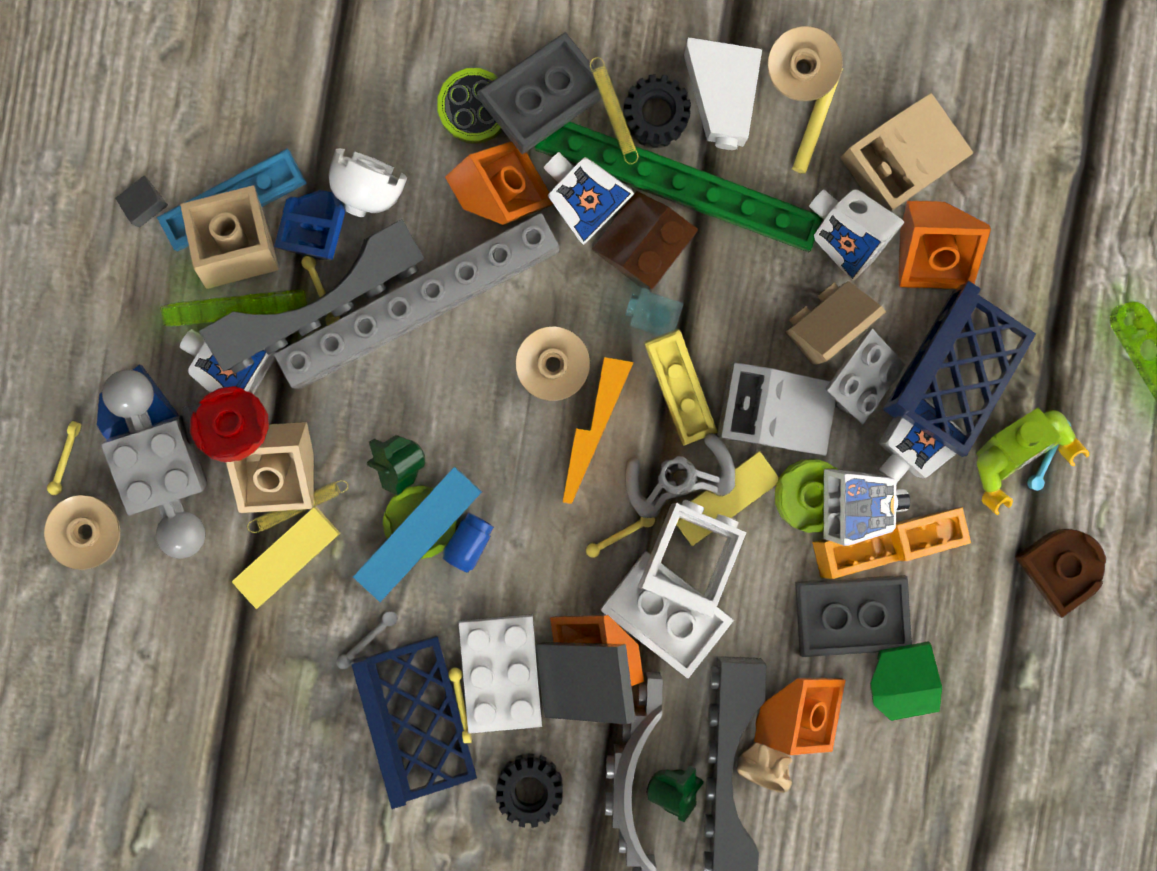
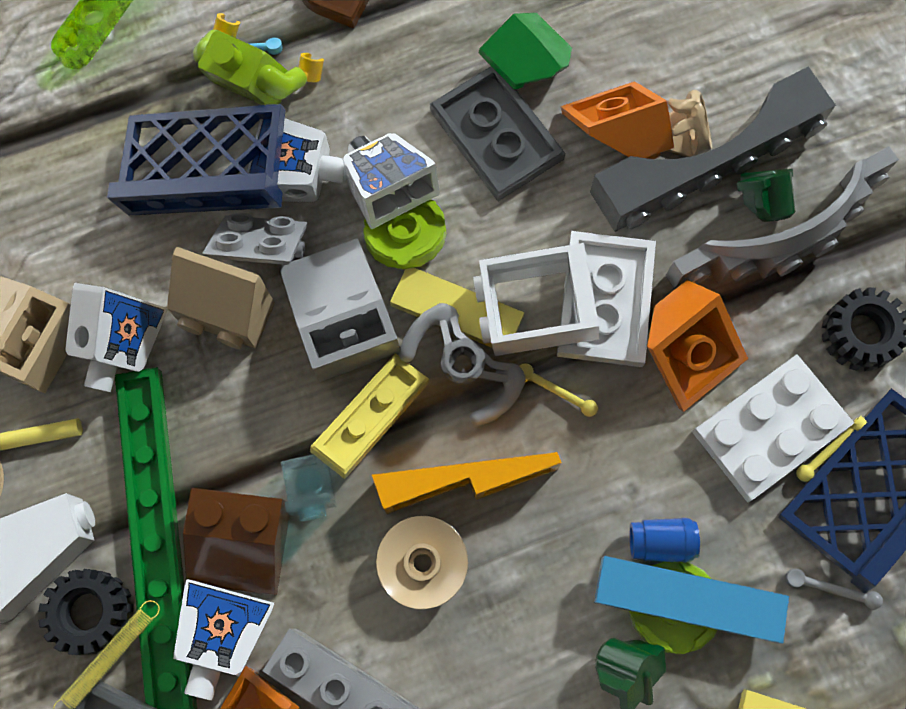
camera: 115 degrees left, 15 degrees down
dark grey tile [536,642,636,724] -> none
light orange slope [812,507,971,579] -> none
orange slope [899,201,991,289] -> none

